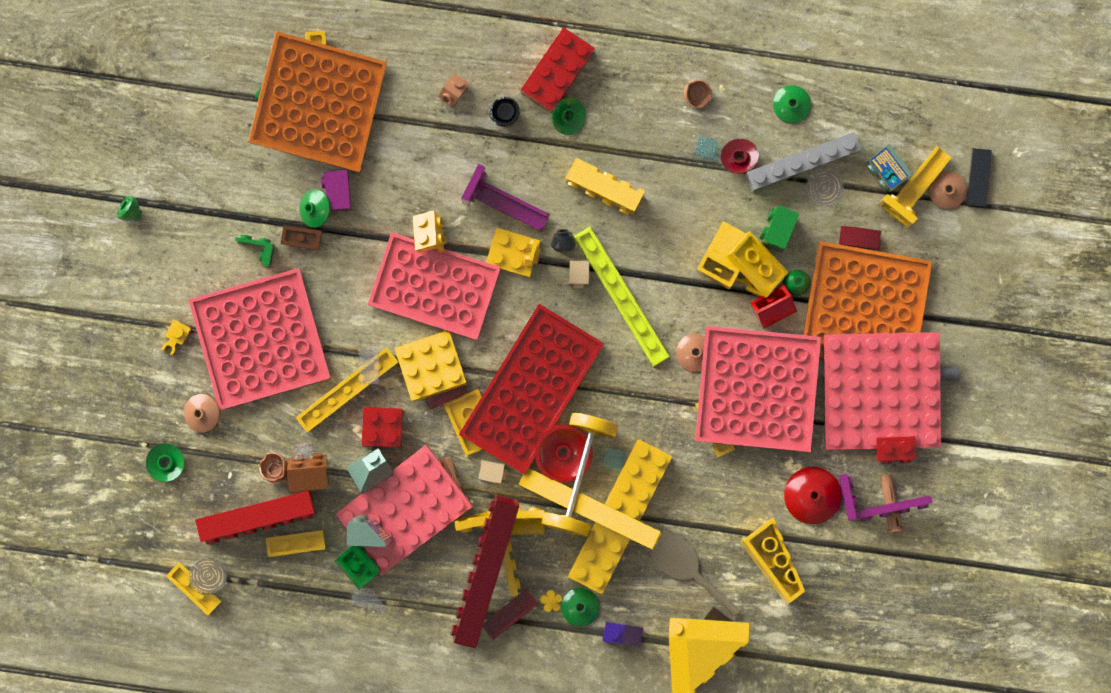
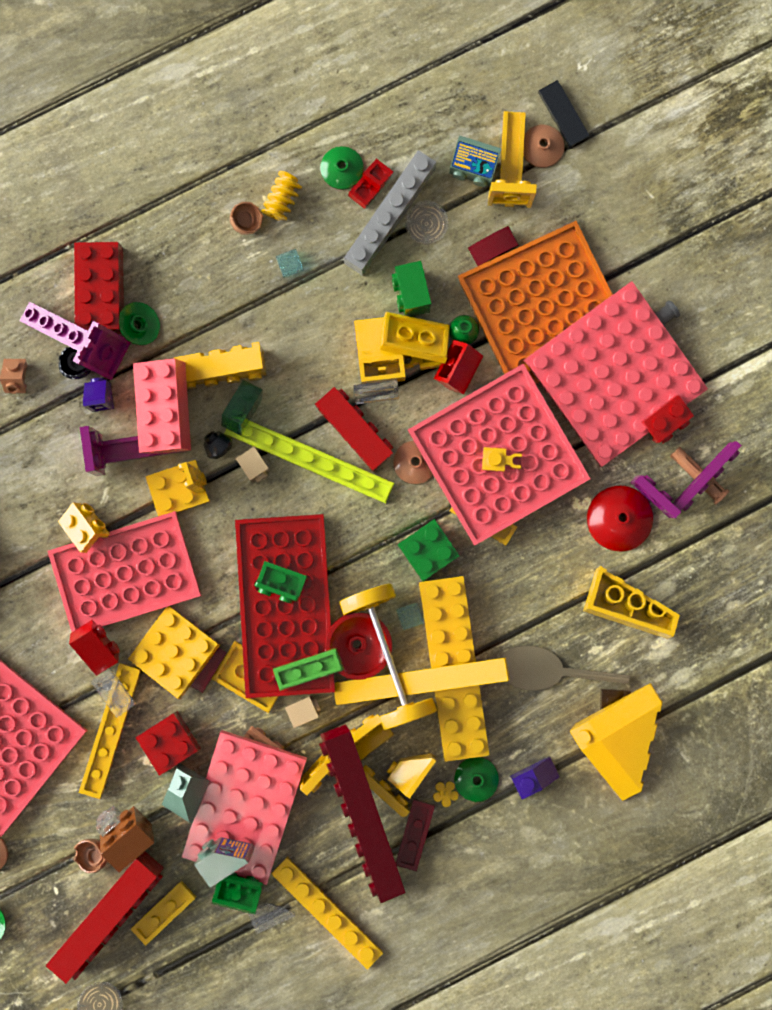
camera: 25 degrees left, 0 degrees up
dark red dish [720,139,759,174] -> none
none -> magenta bracket [20,302,131,380]
none -> red brick [69,619,120,676]
none -> dark purple slope [83,378,114,412]
none -> coral brick [133,359,191,454]
none -> clear green brick [221,380,263,436]
none -> green bracket [255,561,307,604]
none -> yellow piece [261,171,302,221]
none -> yellow plate [271,856,383,970]
none -> bright green tile [273,648,344,690]
none -> red brick [315,387,393,472]
none -> red slope [348,158,394,209]
none -> clear tile [353,380,399,404]
none -> yellow slope [386,753,436,799]
none -> green brick [397,519,460,582]
none -> yellow plate [482,447,522,472]

